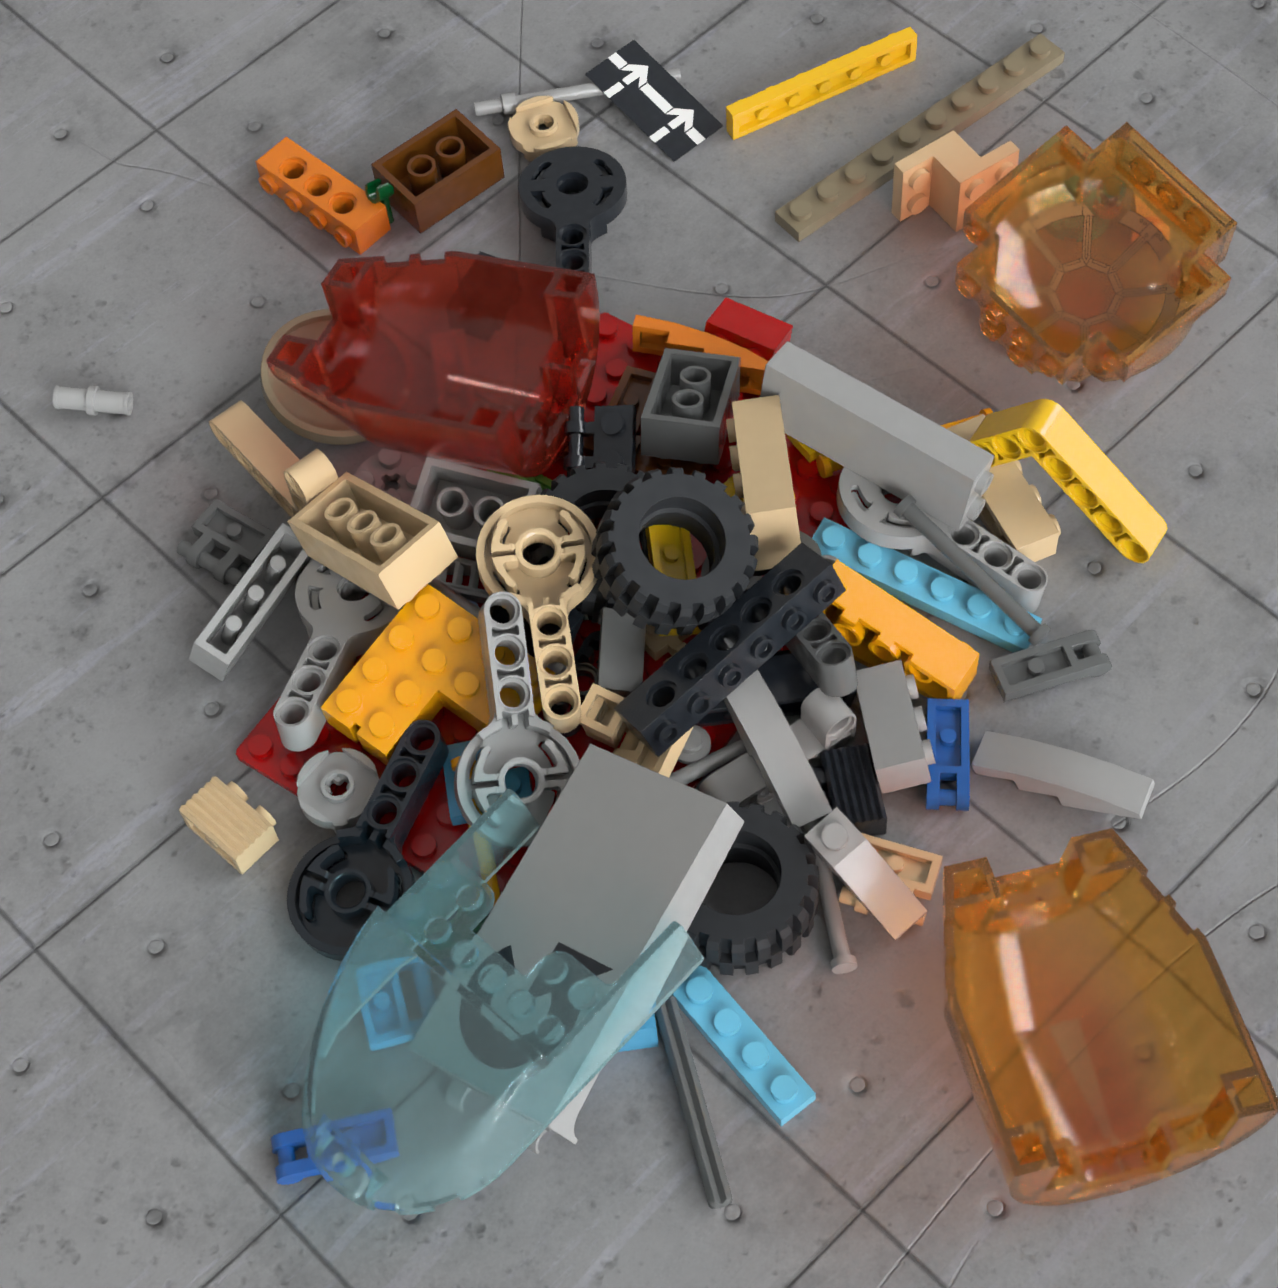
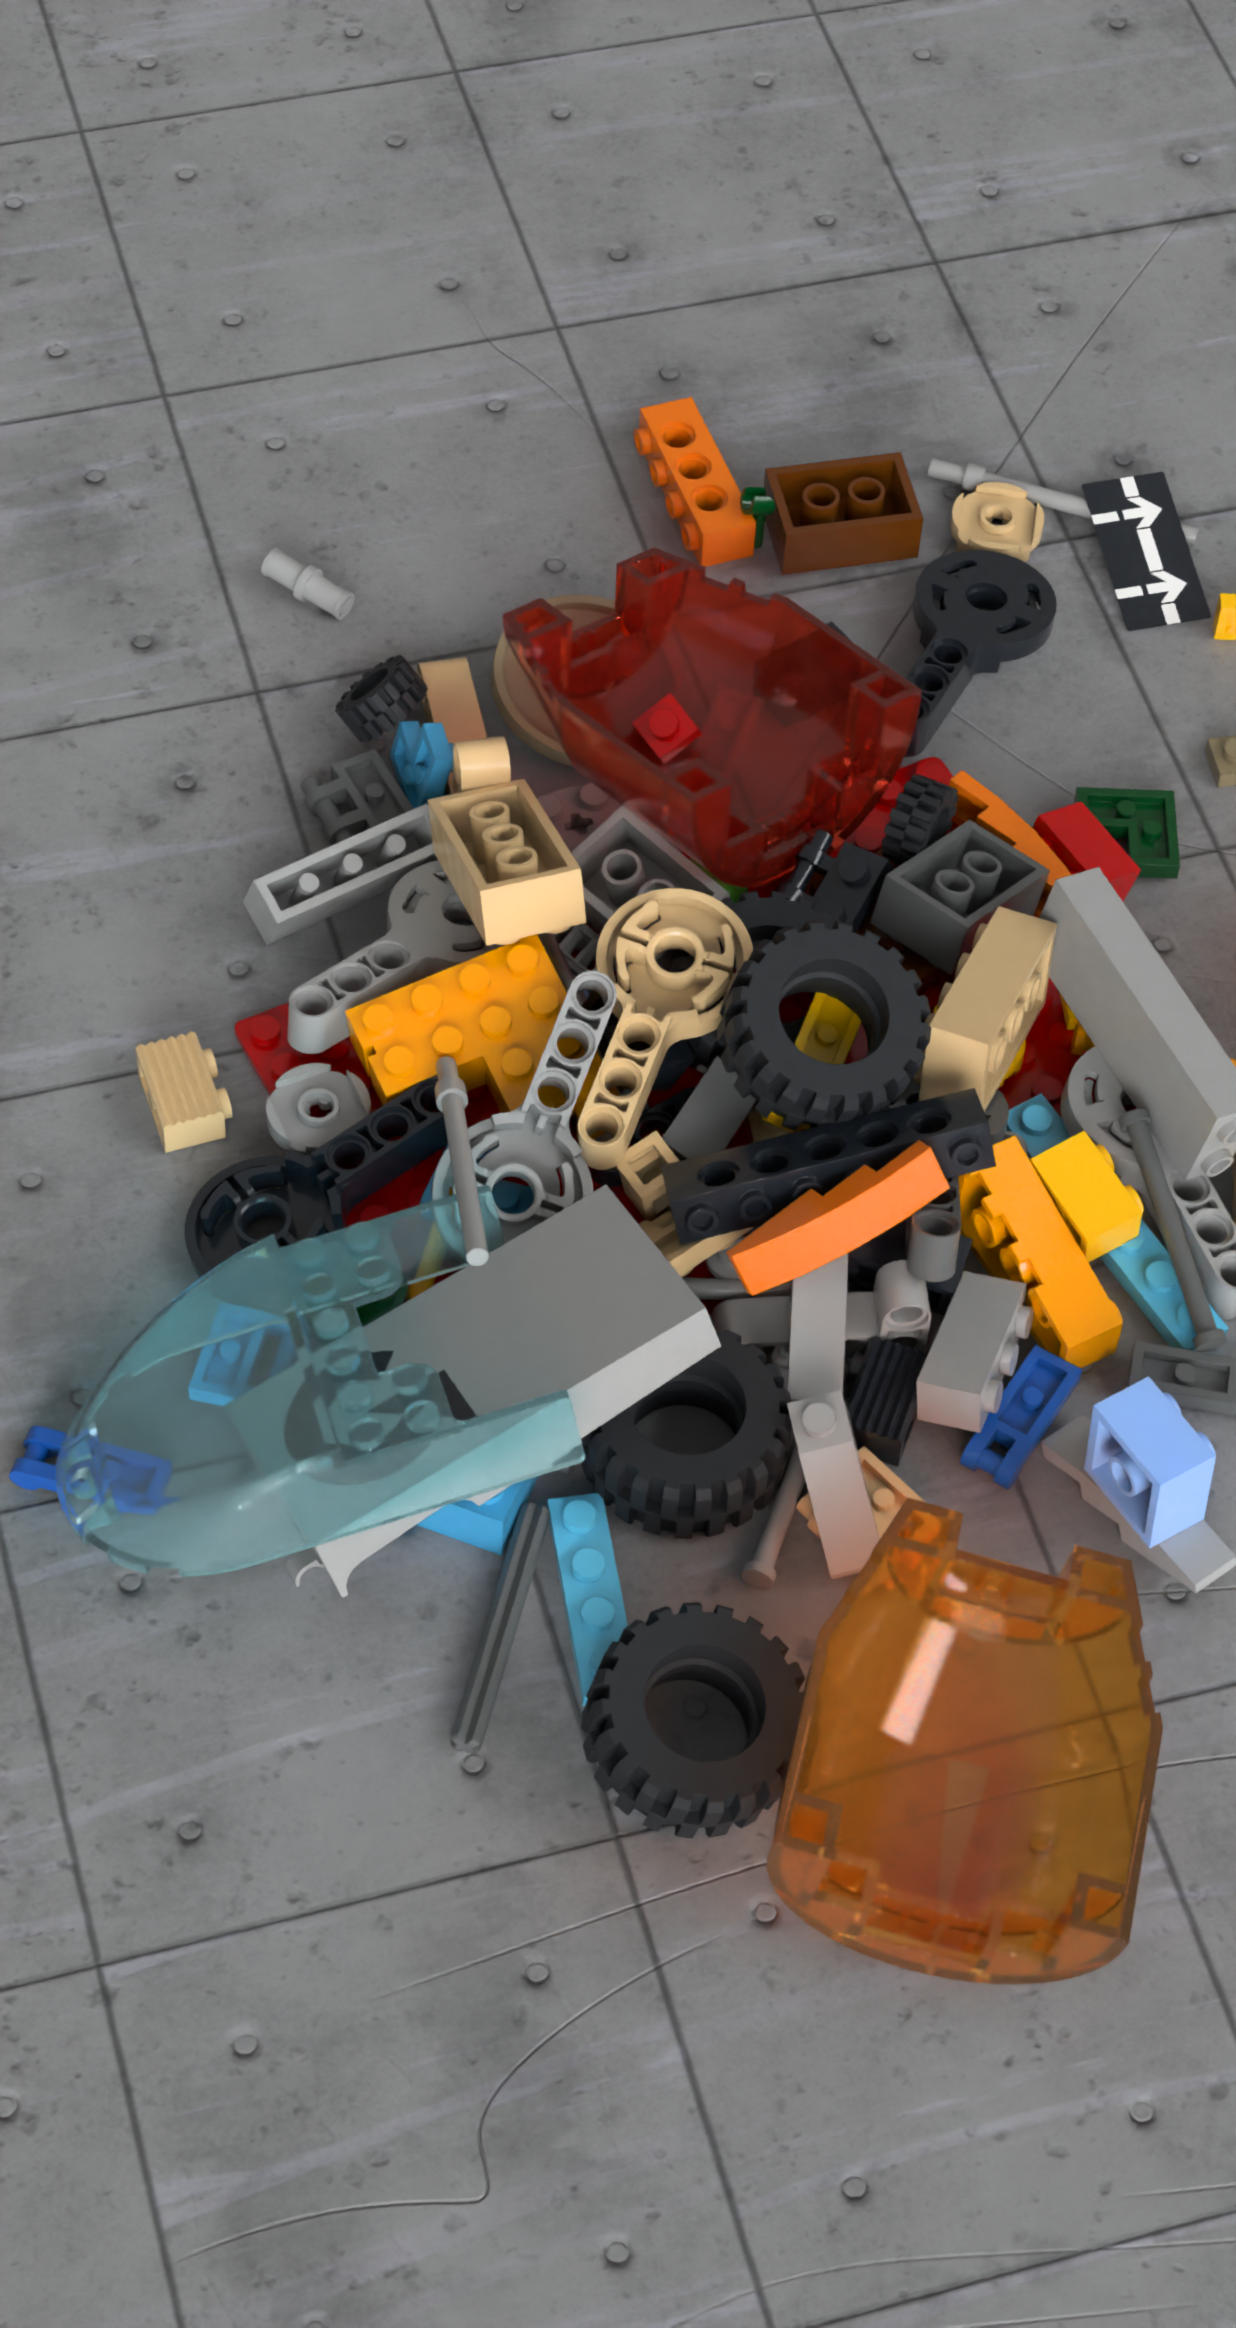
camera: 20 degrees right, 5 degrees down
none -> black tyre [335,655,428,743]
none -> dark azure plate [389,721,453,809]
none -> light grey bar [434,1056,489,1266]
none -> black tyre [581,1602,812,1838]
none -> red plate [632,693,702,764]
none -> orange slope [726,1140,950,1296]
none -> black tyre [882,774,958,865]
none -> yellow brick [1030,1130,1144,1263]
none -> dark green plate [1074,787,1180,879]
none -> light blue brick [1084,1376,1216,1549]

